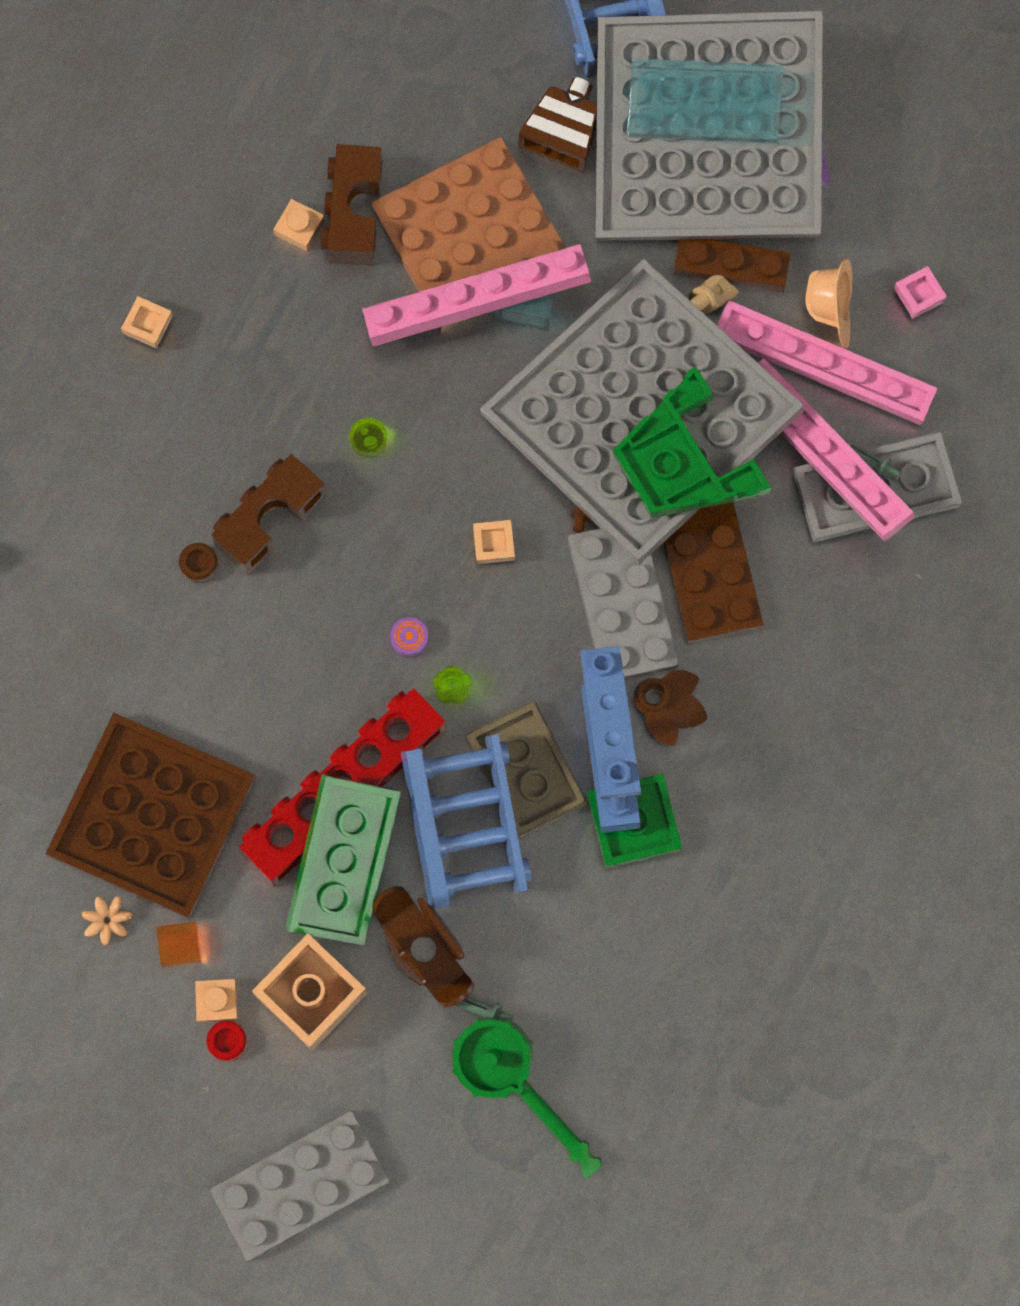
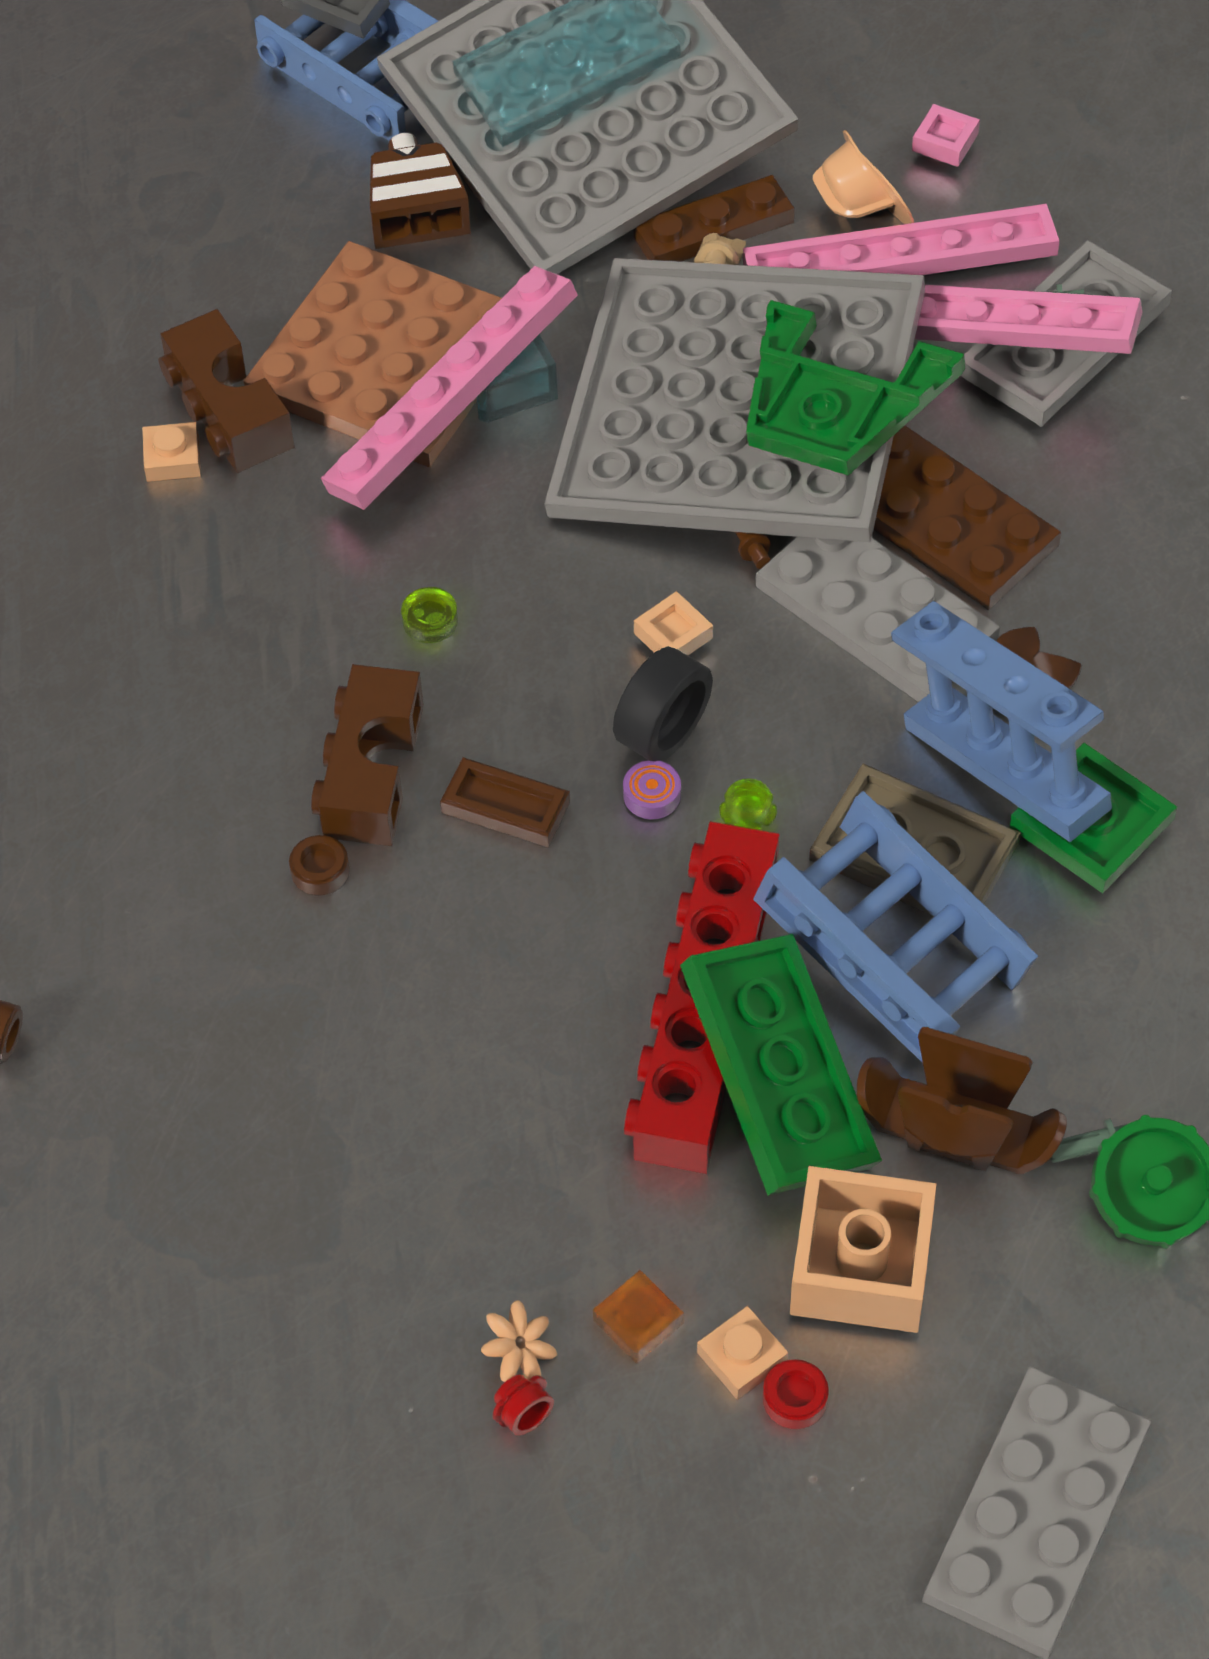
camera: 30 degrees left, 20 degrees down
reddish brown plate [45,713,256,920] -> none
light nougat plate [121,296,173,348] -> none
none -> reddish brown tile [440,757,570,848]
none -> red plate [493,1374,554,1436]
none -> black tyre [613,646,713,762]

